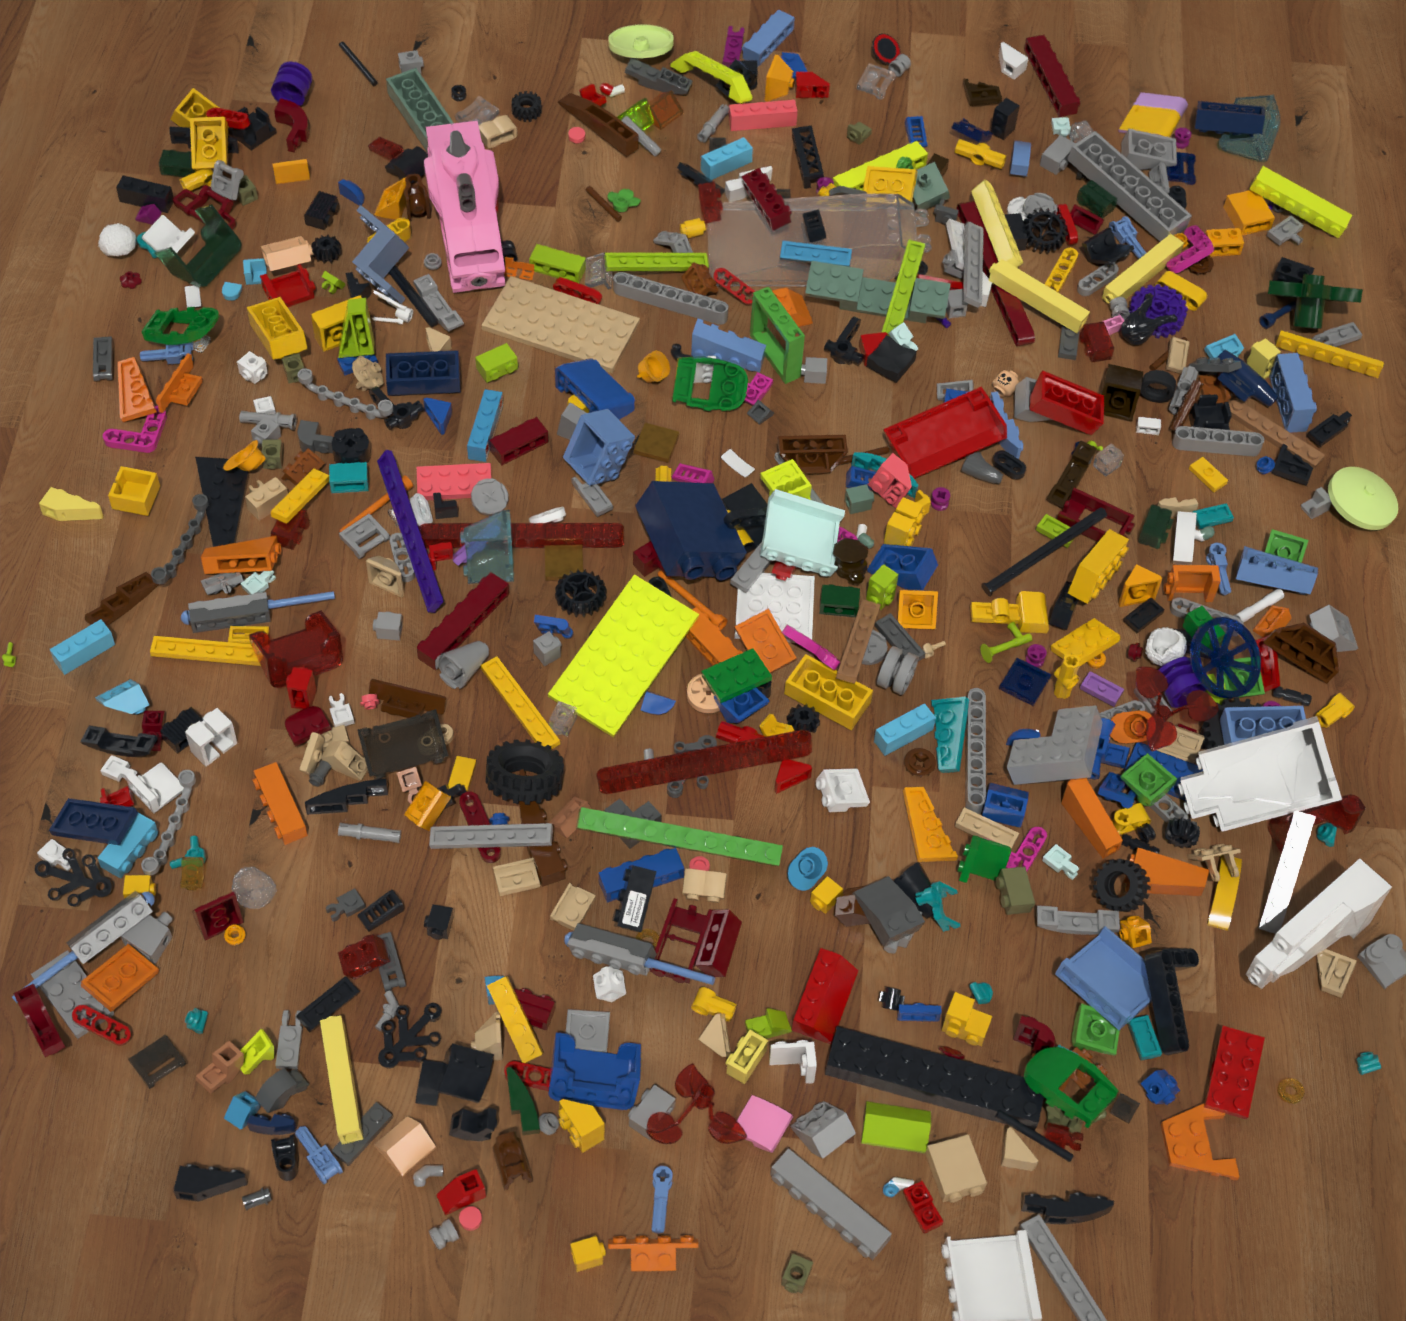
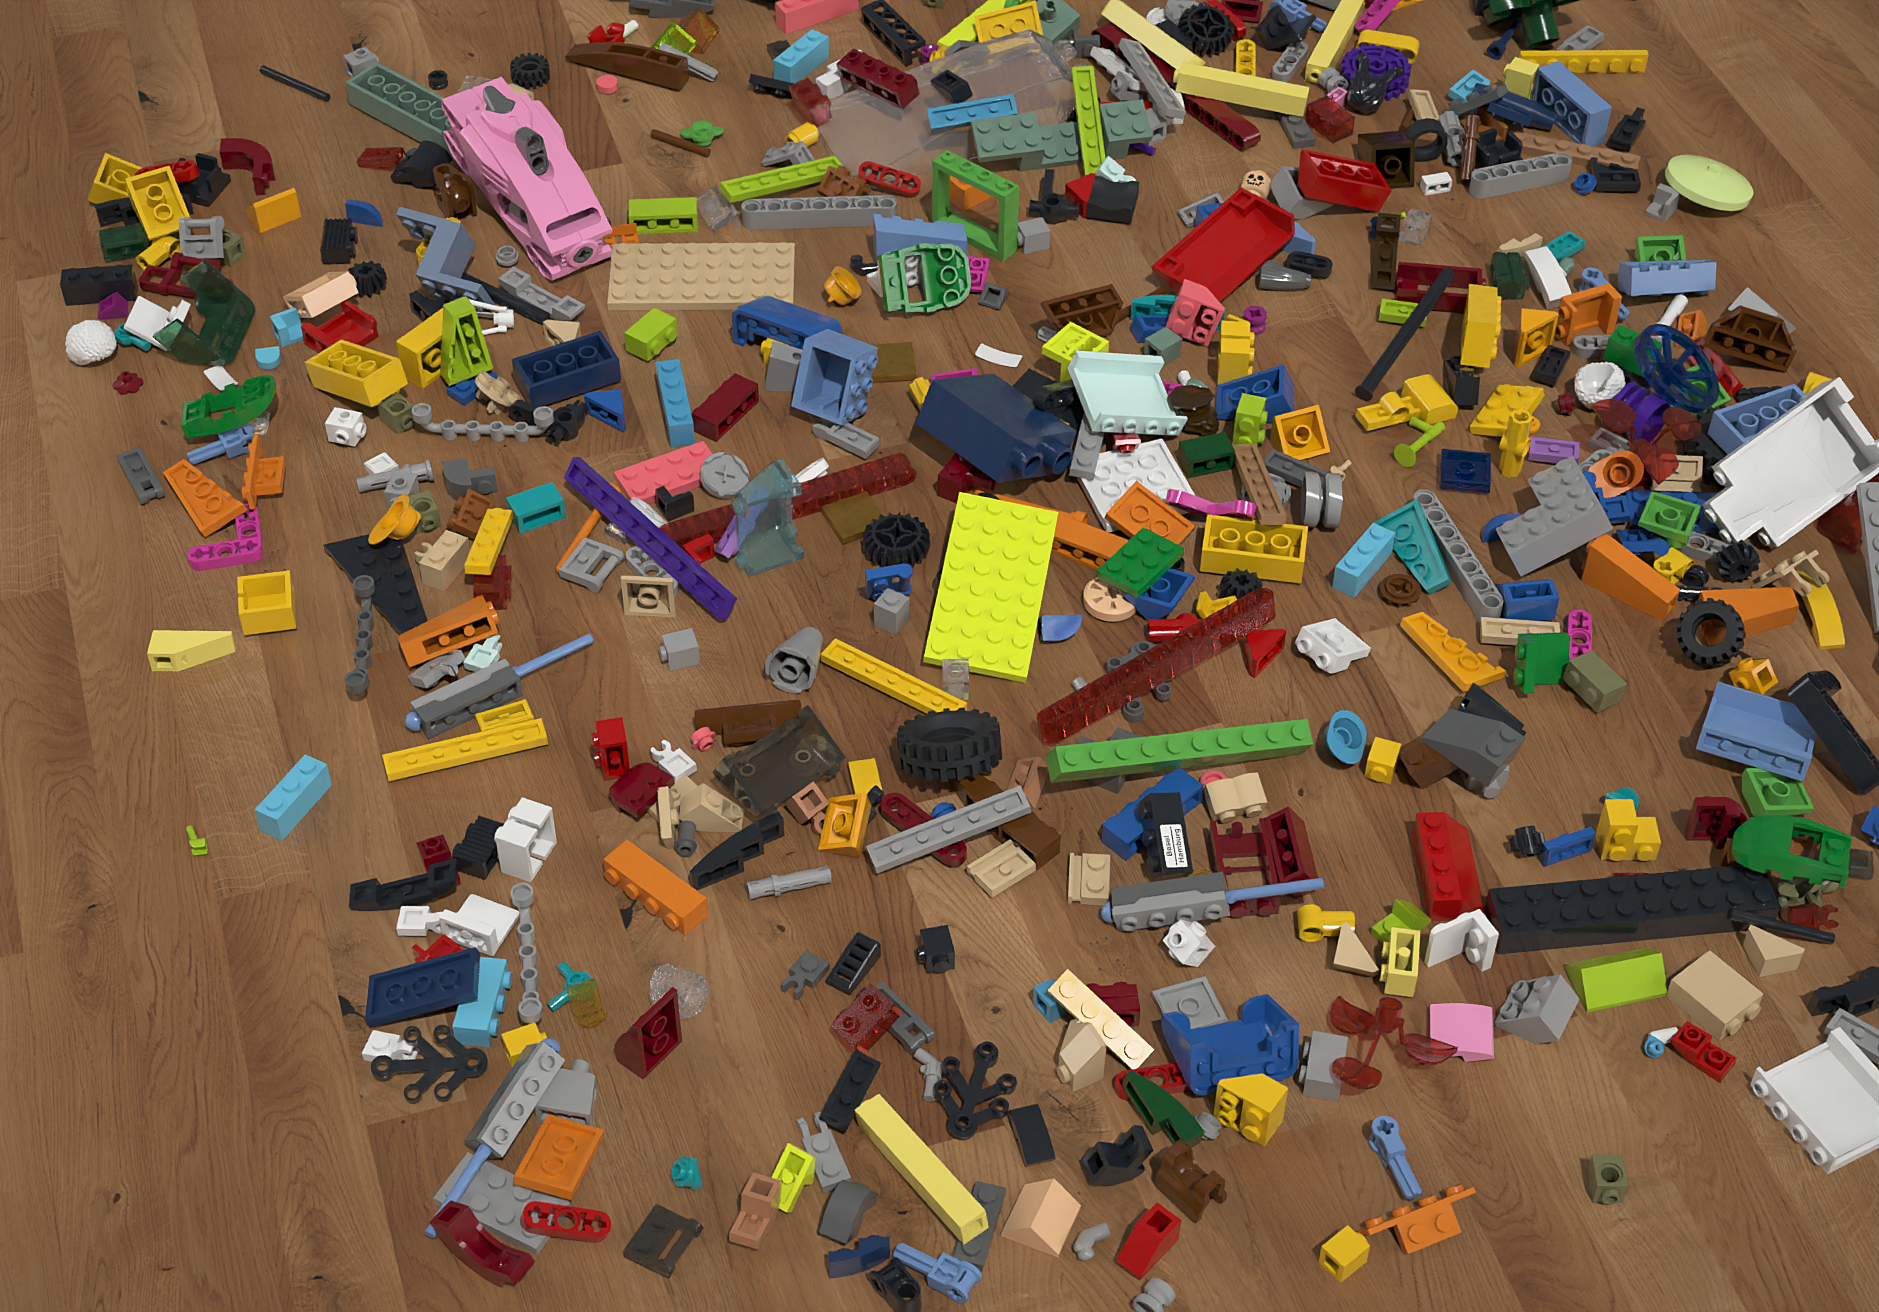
camera: 20 degrees left, 10 degrees down
reddish brown slope [85,572,159,626] -> none
medium azure slope [95,679,149,715] -> none
light orange plate [224,925,246,945] -> none
dark azure brick [224,1091,261,1130] -> none
clear red windscreen [249,610,343,688] -> none
dark purple wheel [271,61,313,106] -> none
lime tile [322,271,346,294] -> none
black brick [332,428,371,464] -> none
light orange slope [375,178,406,220] -> none
dark red brick [417,572,509,671] -> none
black slope [437,1043,494,1103] -> none
coral tile [459,1206,482,1231] -> none
red beam [553,277,602,305] -> none
light grey pin [697,104,729,142] -> none
light grey brick [770,1148,892,1260] -> none
teal piece [915,881,960,932] -> none
magenta wheel [1025,644,1047,668] -> none
light grey slope [1036,906,1120,935] -> none
light aqua plate [1042,844,1079,880] -> none
teal plate [1128,1015,1162,1060] -> none
reddish brown gear [1188,255,1214,275] -> none
yellow plate [1189,457,1228,492] -> none

